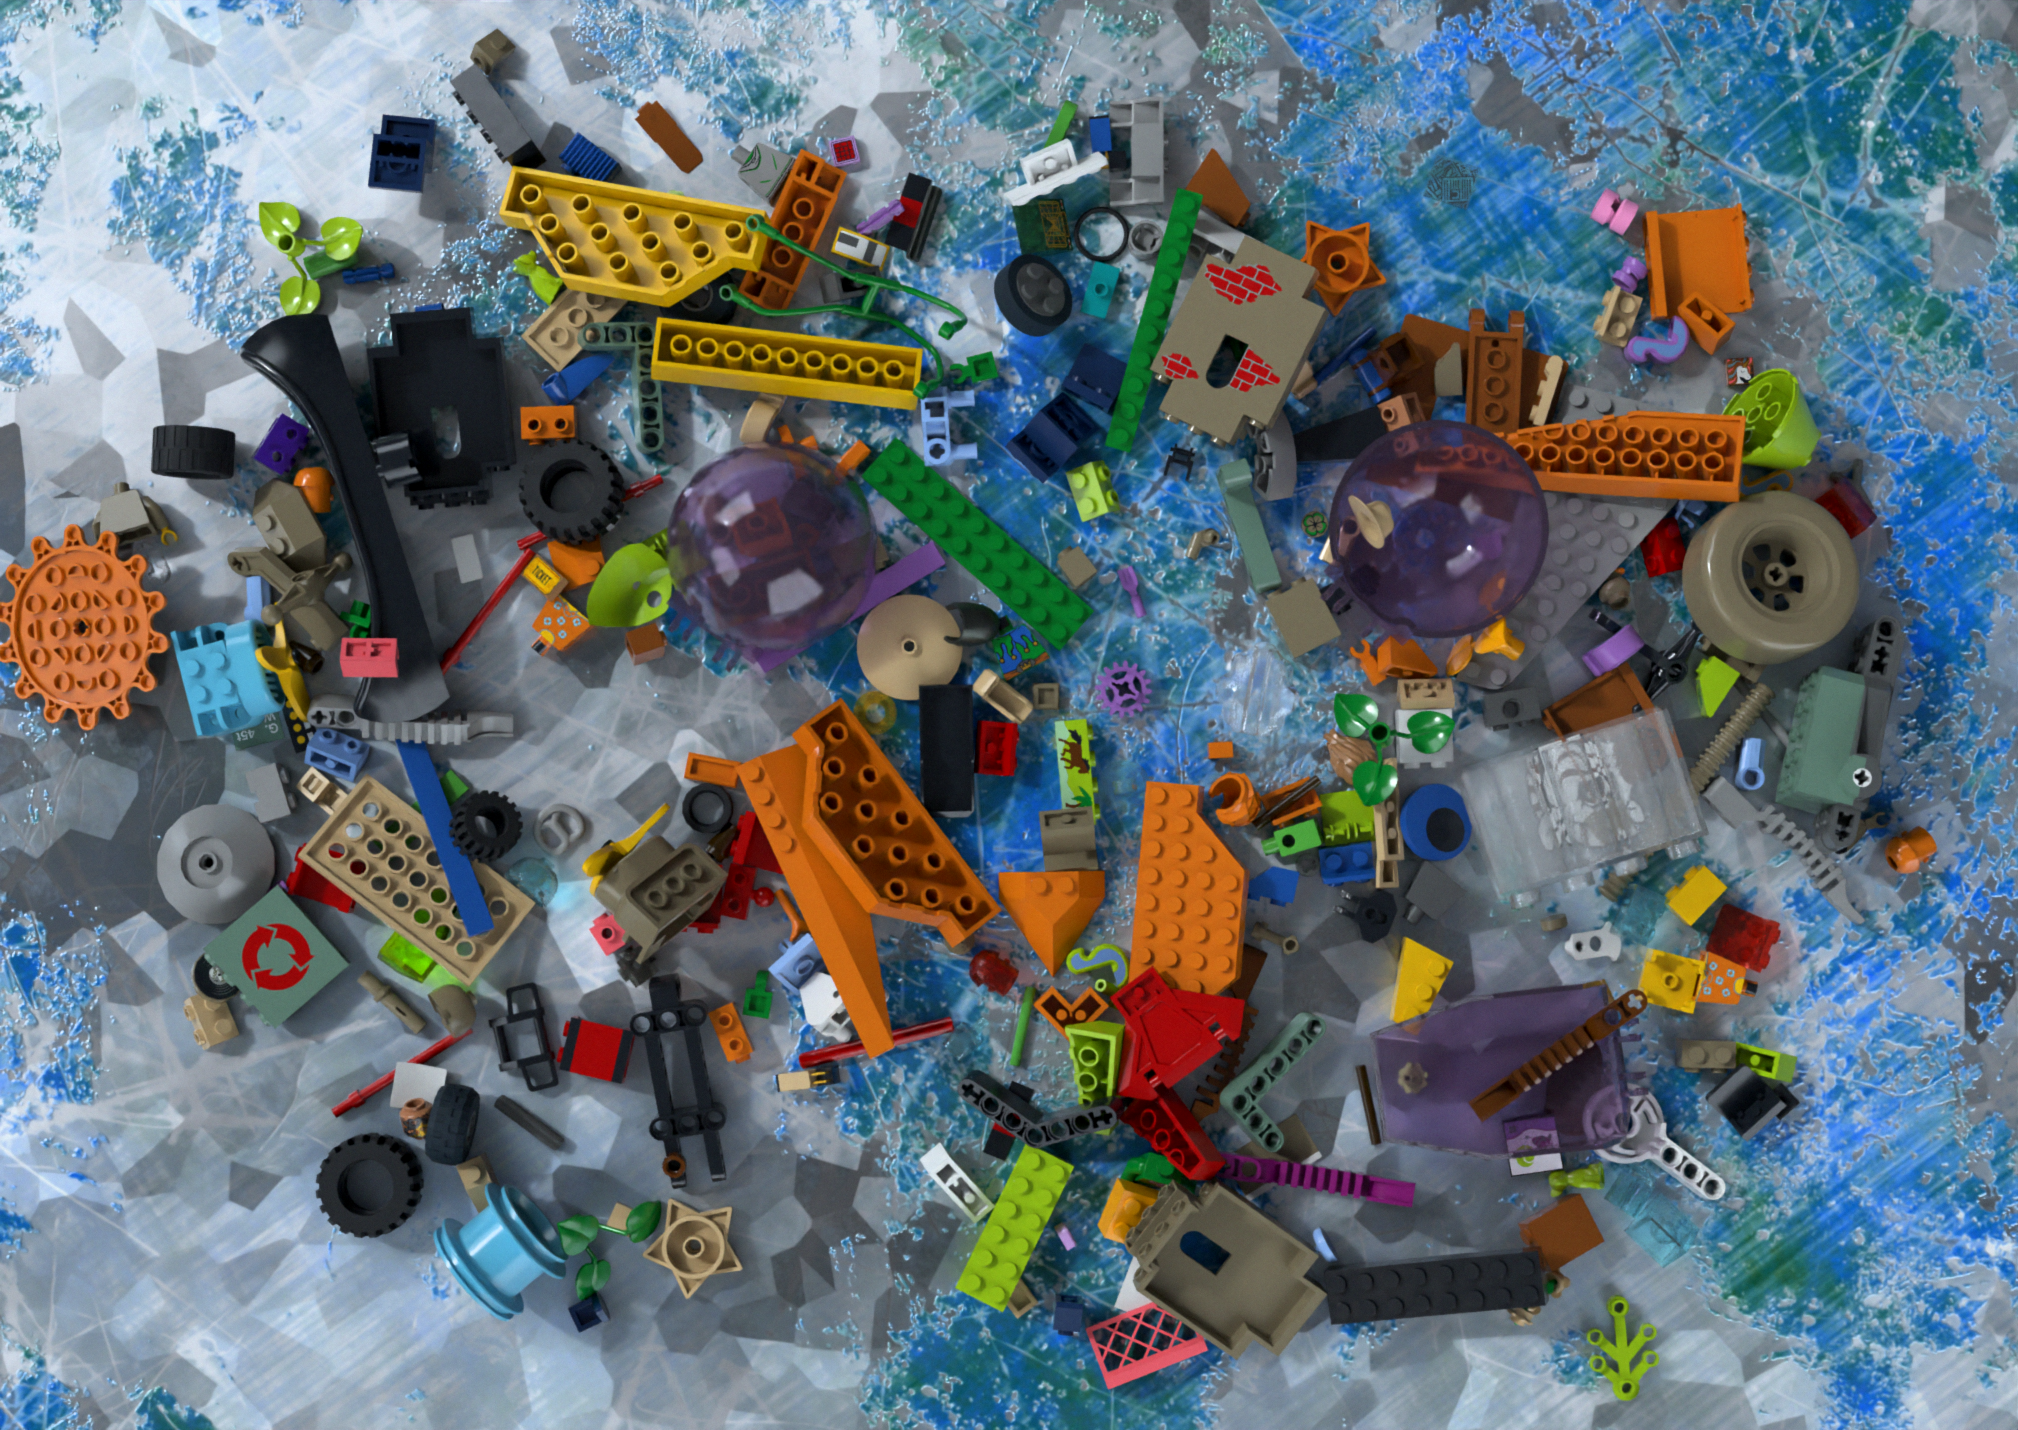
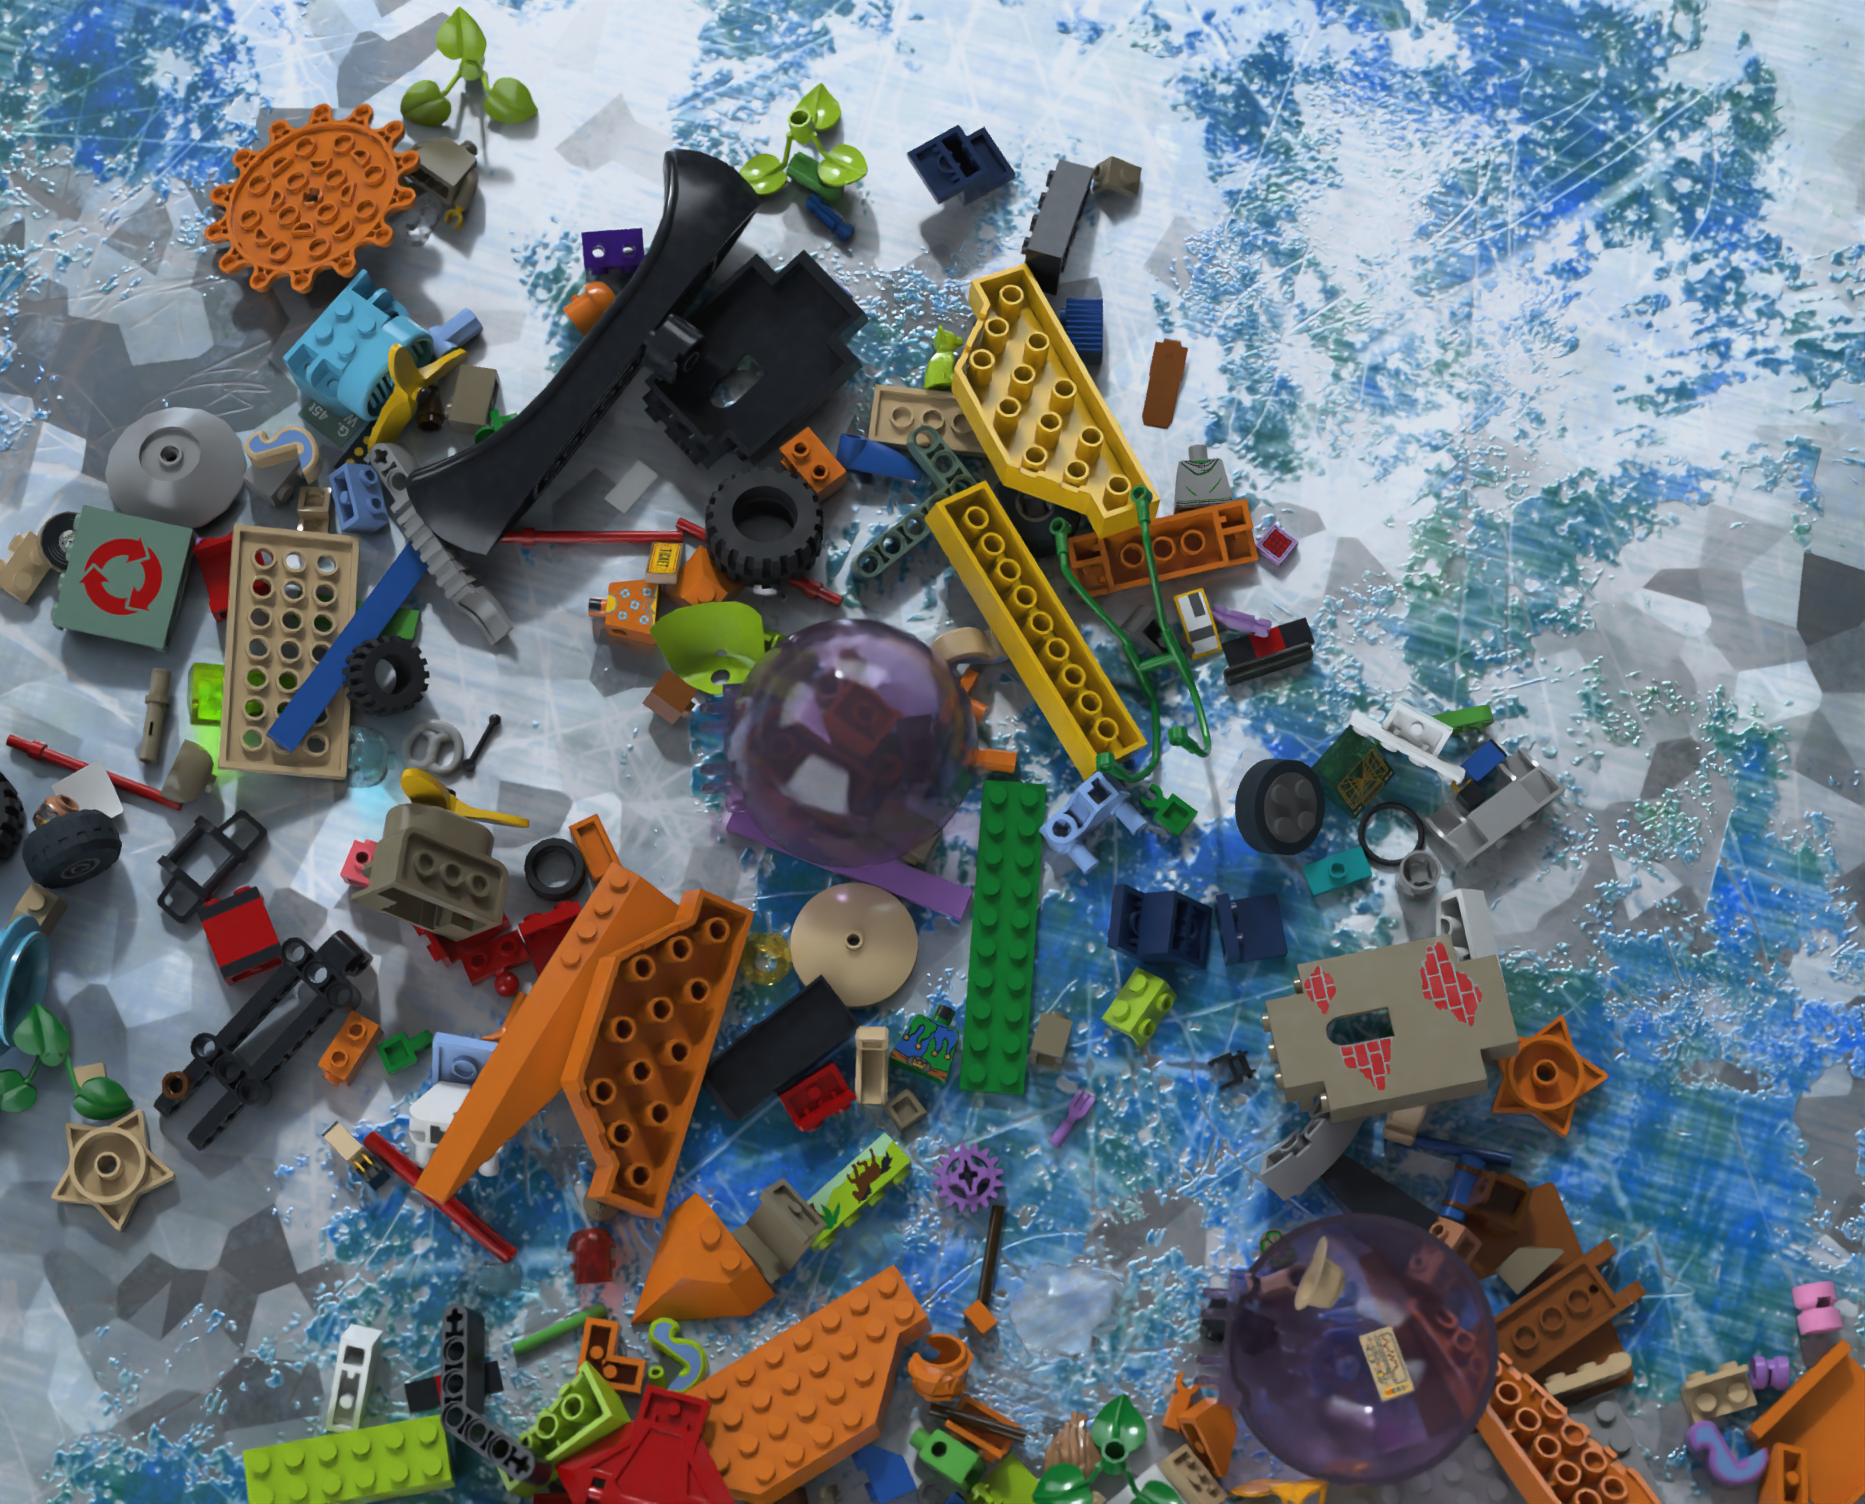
camera: 55 degrees right, 15 degrees down
black tyre [151,425,236,480] -> none
dark tan piece [227,547,353,626] -> none
dark tan wedge [252,478,327,574] -> none
coral hinge [340,638,399,677] -> none
dark grey axle [494,1095,564,1151] -> none
clear smoke brick [617,945,660,988] -> none
dark brown cone [705,822,741,863] -> none
pearl dark grey piece [944,602,1000,646] -> none
green plate [1105,188,1204,452] -> none
dark orange slope [1185,148,1251,229] -> none
dark tan arm [1185,528,1220,560] -> none
sand green beam [1216,458,1282,595] -> none
dark tan brick [1263,577,1341,660] -> none
clear light blue piece [1423,154,1481,210] -> none
none -> tan animal [244,426,323,484]
none -> lime plant [400,6,538,127]
none -> black hinge [462,714,501,772]
none -> dark brown bar [977,1205,1005,1304]
none -> tan tile [1359,1325,1415,1403]

